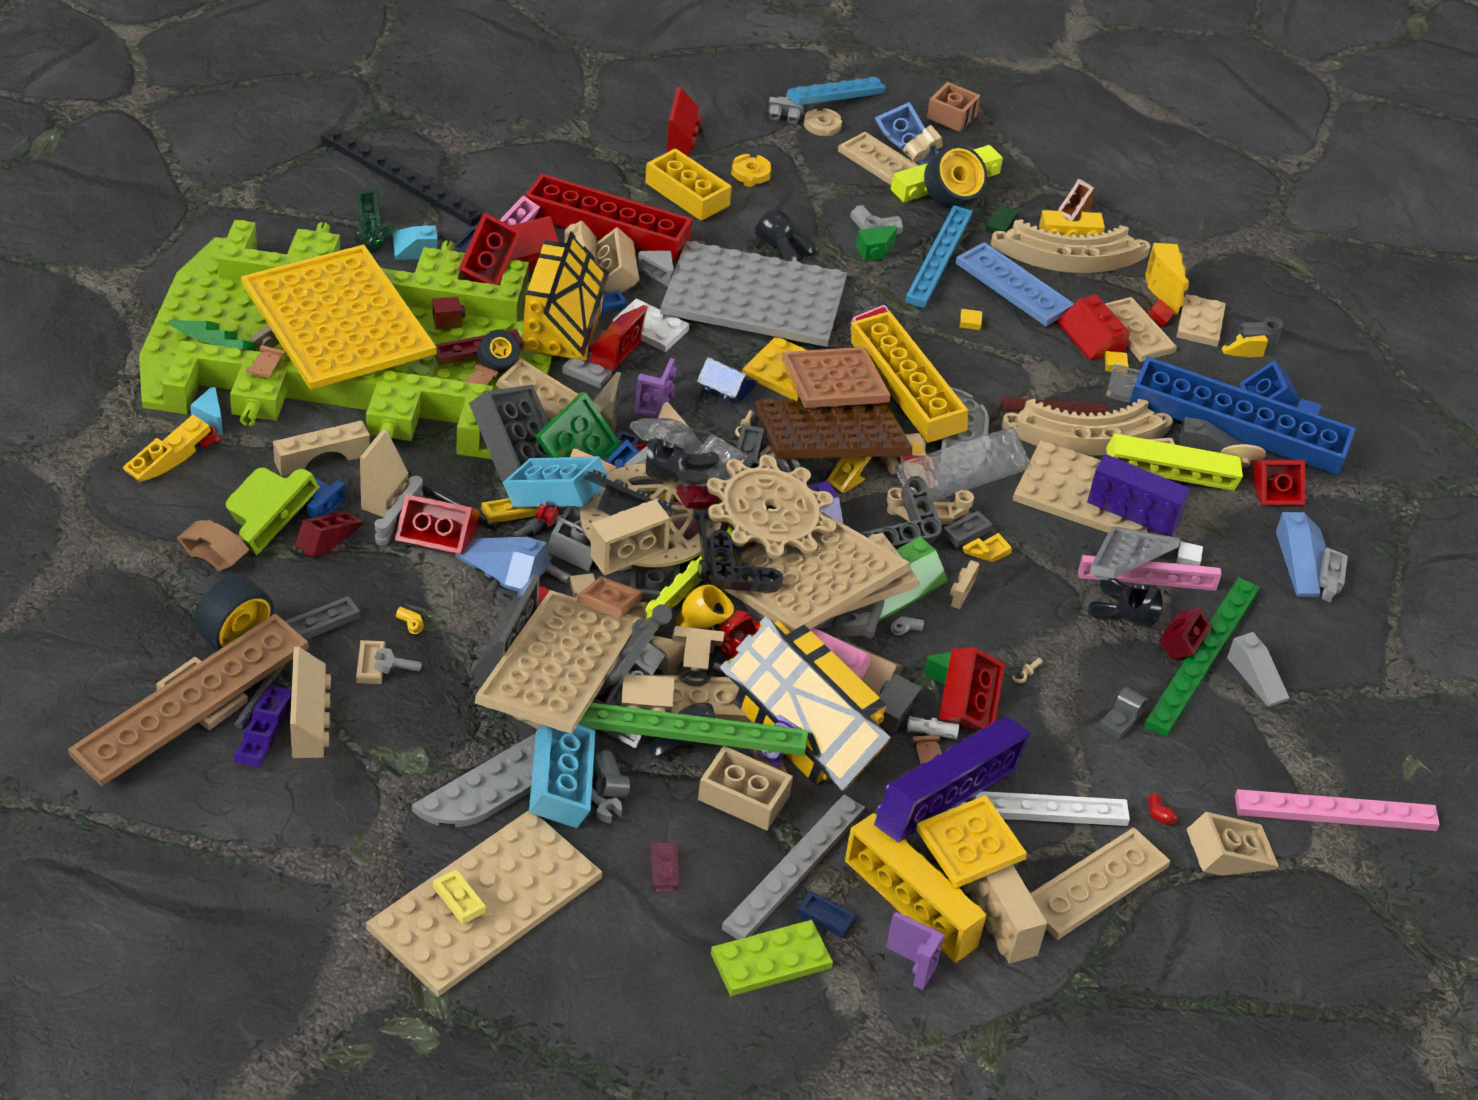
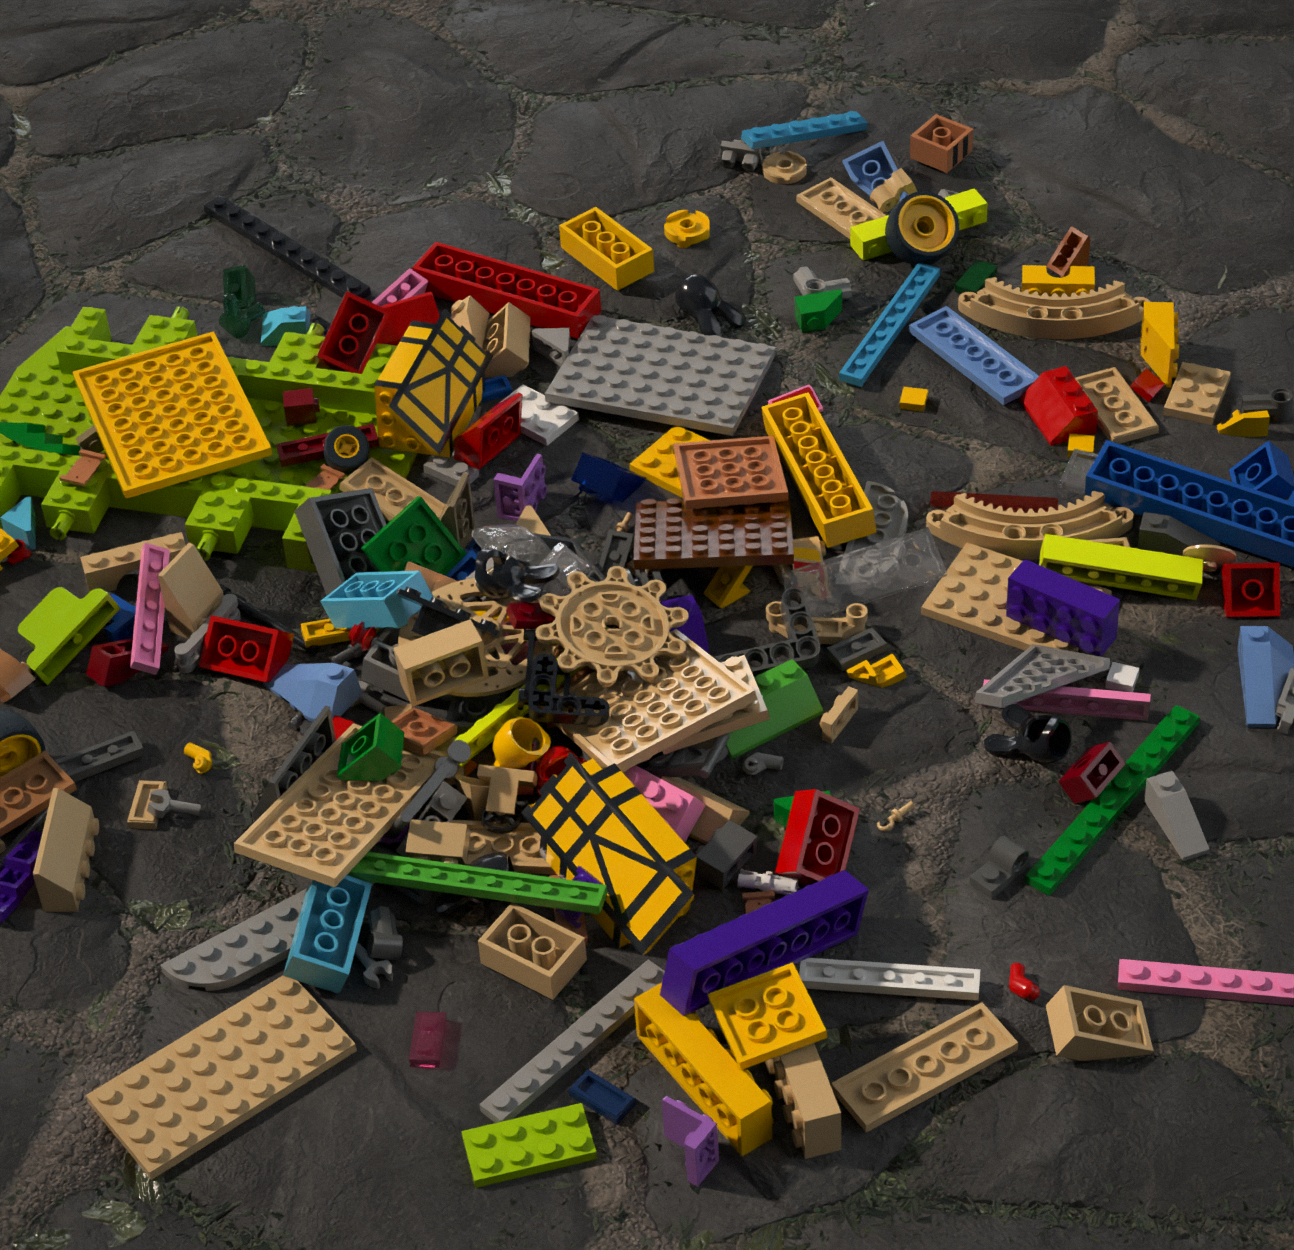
camera: 15 degrees right, 0 degrees up
light yellow plate [433,869,486,925] -> none
red slope [666,87,702,156] -> none
none -> bright pink plate [130,543,170,675]
none -> green slope [337,713,404,781]

